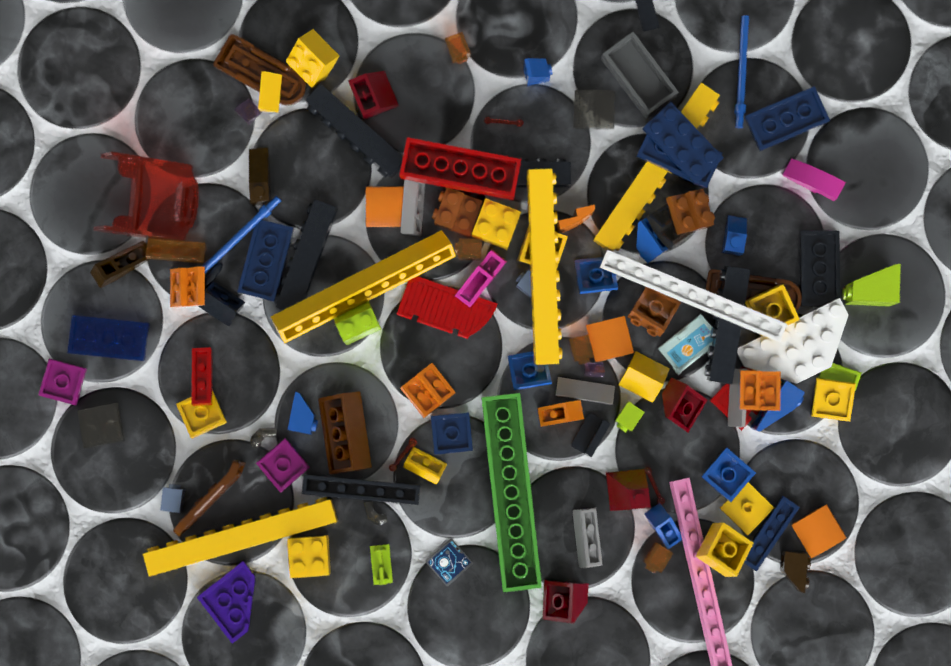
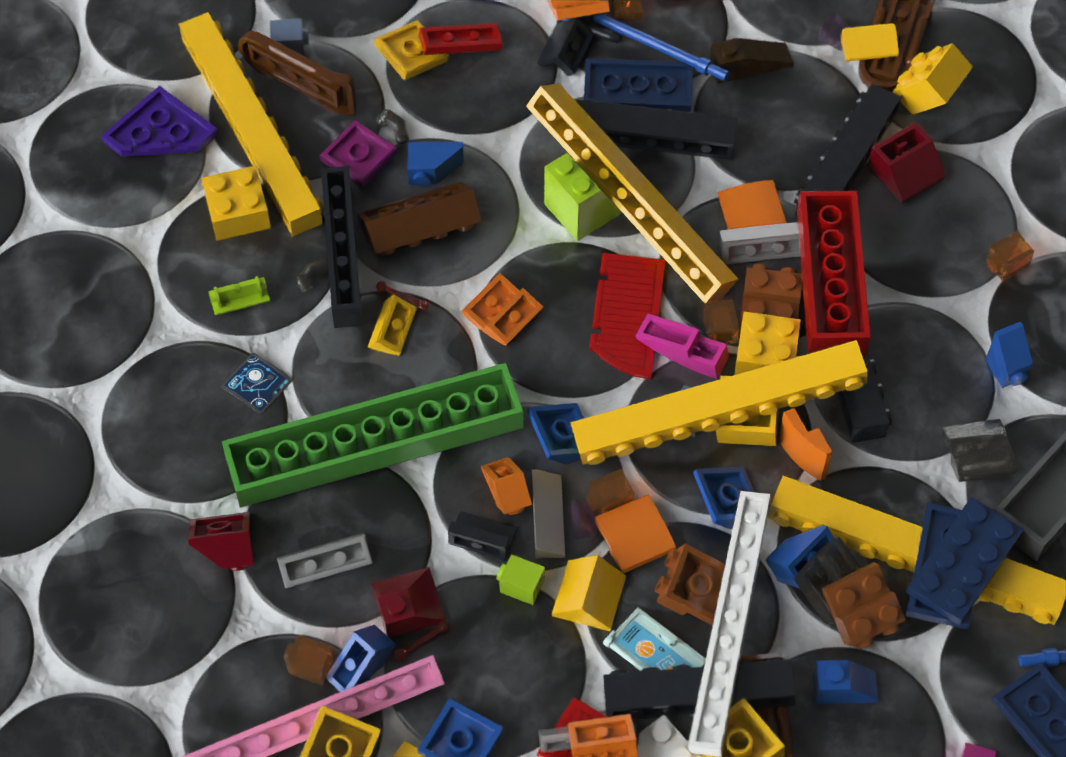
camera: 80 degrees right, 25 degrees down
dark blue plate [431,412,473,455] -> none
clear red hinge [484,117,524,127] -> none
dark red slope [662,377,707,433] -> none

